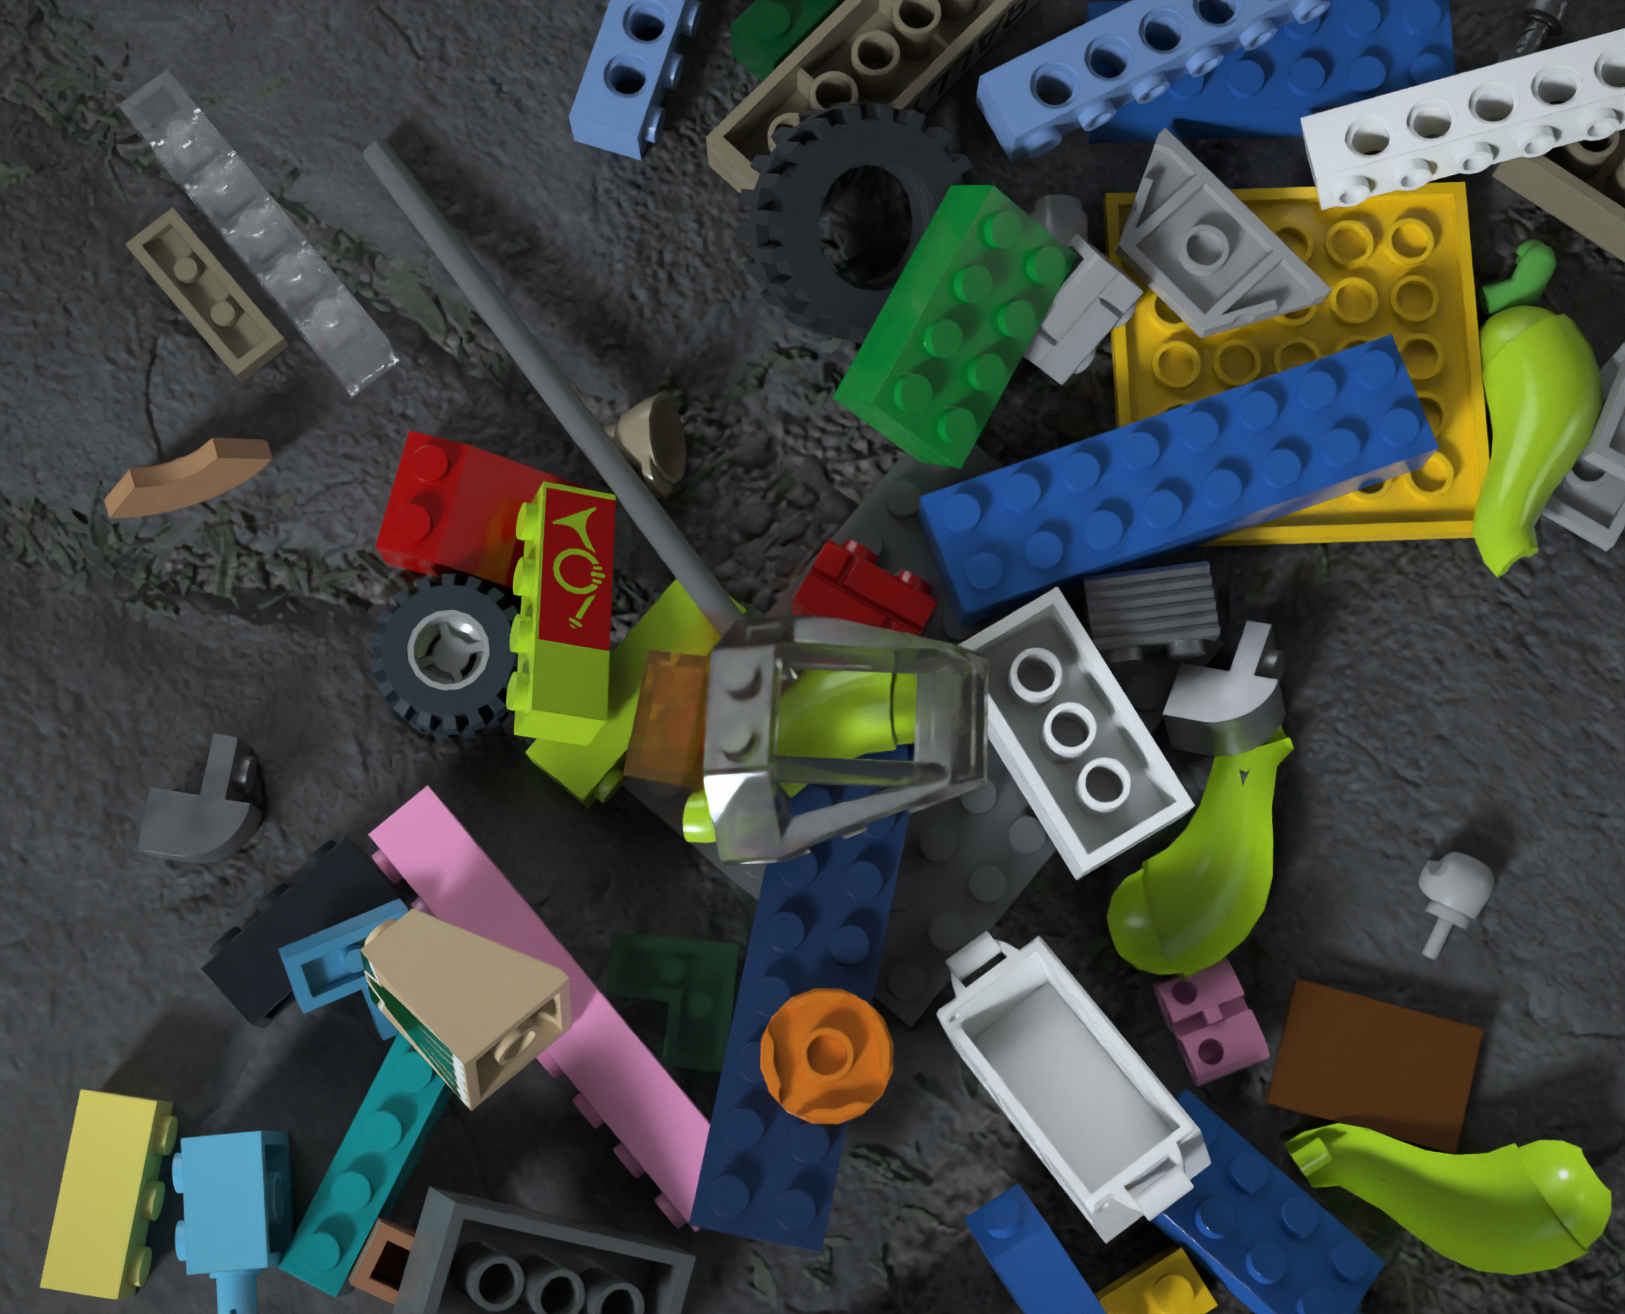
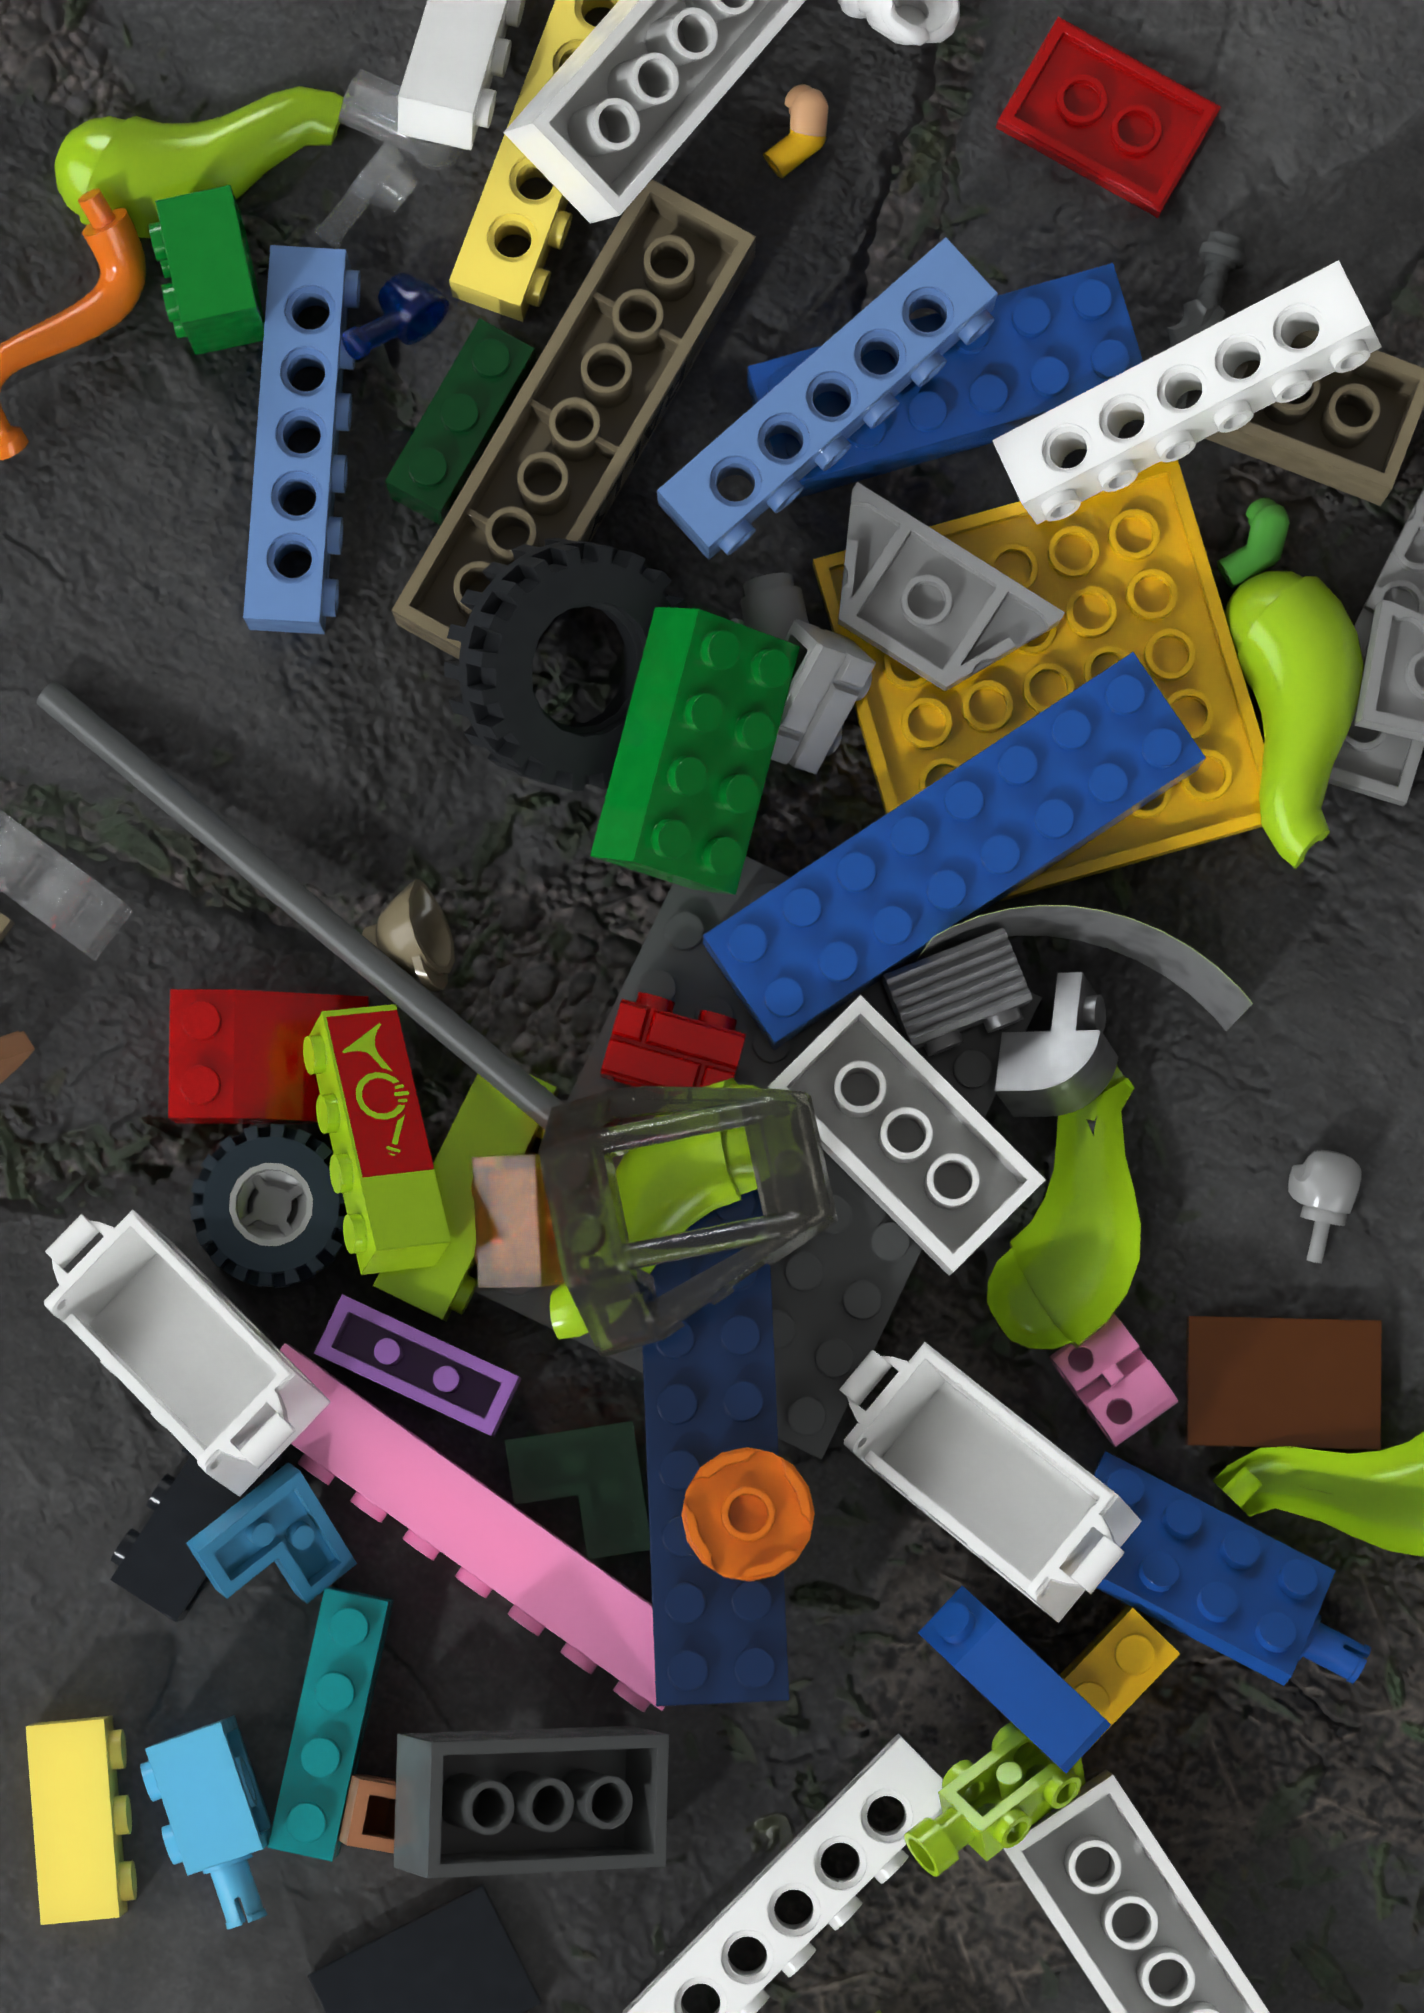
camera: 15 degrees left, 5 degrees up
flat silver brick [137,734,263,864] -> none
tan slope [360,909,572,1111] -> none
none -> white container [44,1209,331,1497]
none -> medium lavender brick [314,1294,522,1437]
none -> flat silver sticker [915,905,1253,1031]

